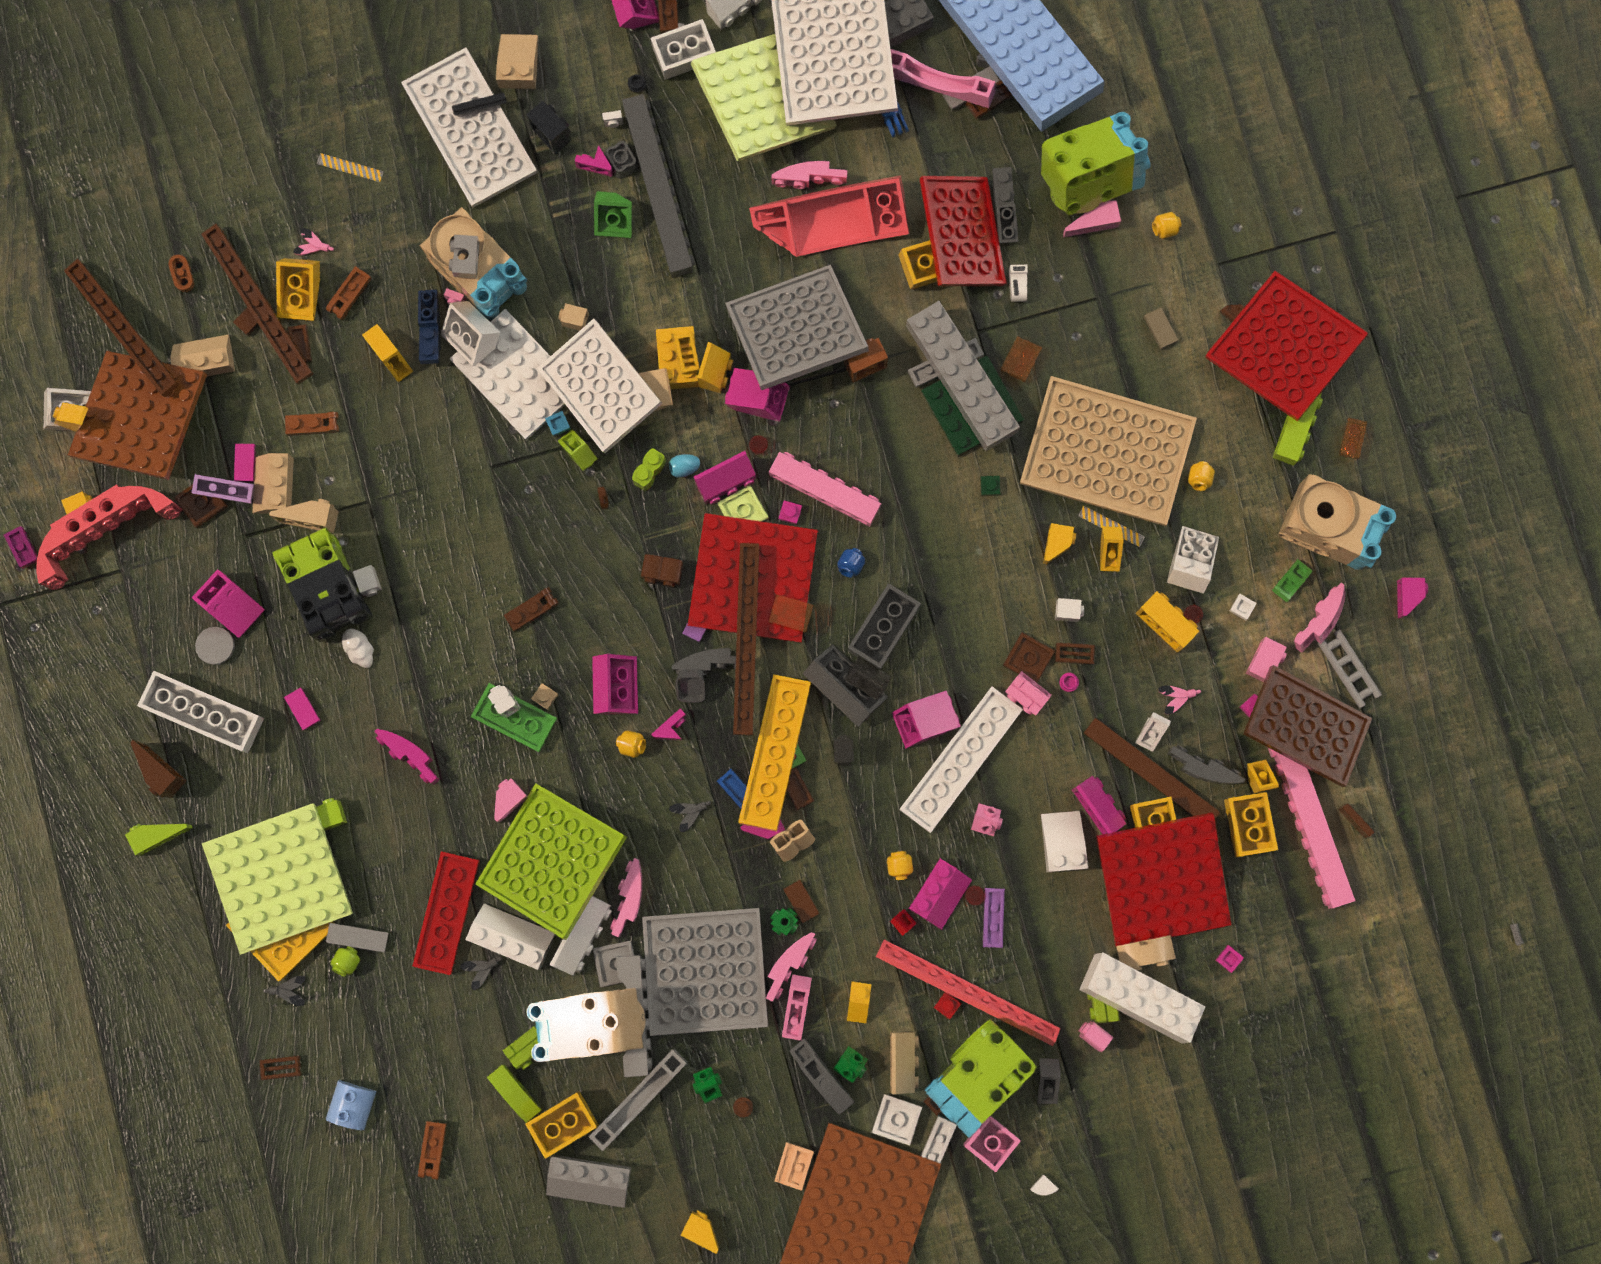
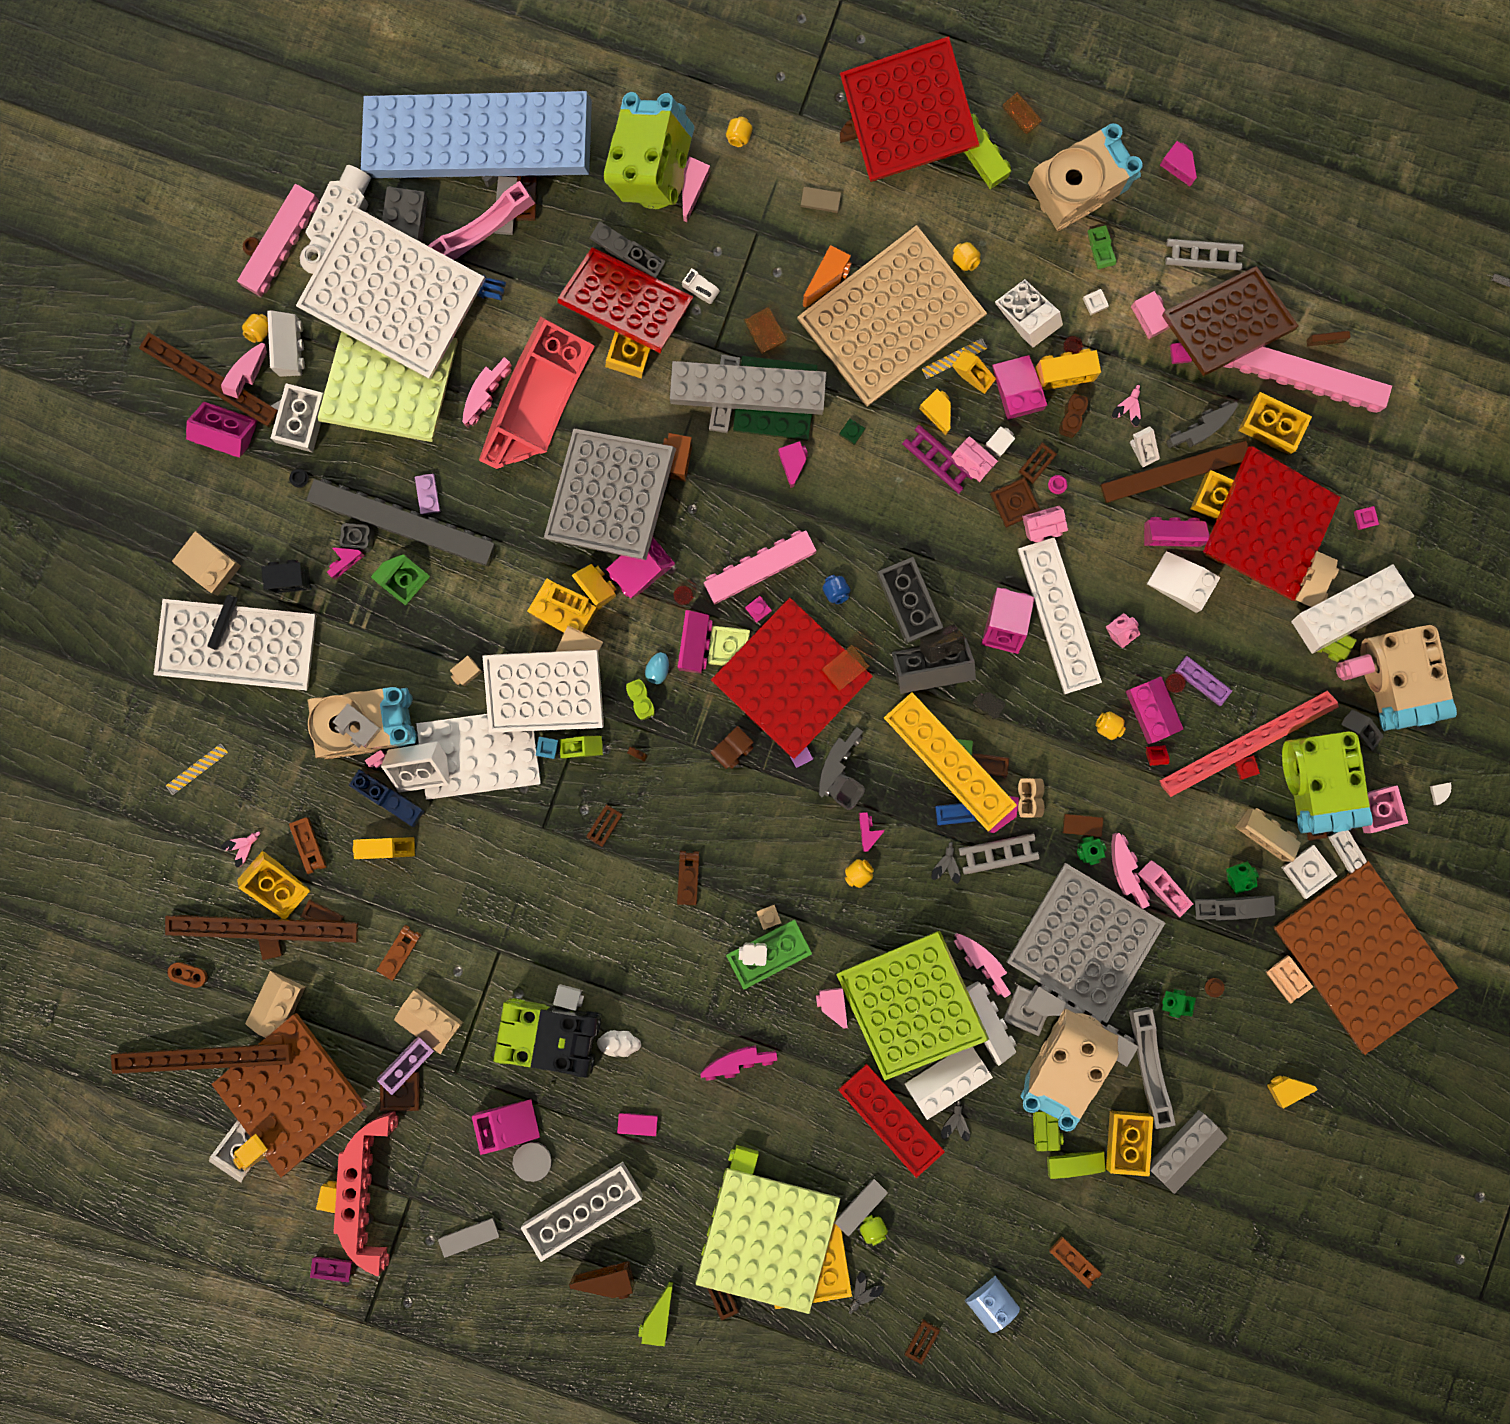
camera: 60 degrees left, 5 degrees up
dark pink tile [234,444,256,482] -> none
tan slope [269,499,339,534] -> none
dark pink slope [592,654,638,715] -> none
white plate [602,110,623,128] -> none
reddish brown plate [733,543,759,736] -> none
yellow slope [847,981,871,1023] -> none
yellow slope [1247,760,1279,793] -> none
bright pink slope [1294,583,1346,653] -> none
none -> lavender plate [415,474,441,515]
none -> light grey tile [438,1217,500,1258]
none -> reddish brown tile [586,804,623,847]
none -> reddish brown tile [707,1288,739,1321]
none -> dark pink slope [778,441,808,488]
none -> orange slope [803,245,852,307]
none -> magenta bar [902,425,973,494]
none -> bright pink brick [951,436,998,482]
none -> light grey bar [958,833,1039,875]
none -> dark pink slope [992,355,1047,420]
none -> reddish brown brick [1059,394,1088,438]
none -> tan piece [1360,625,1457,731]

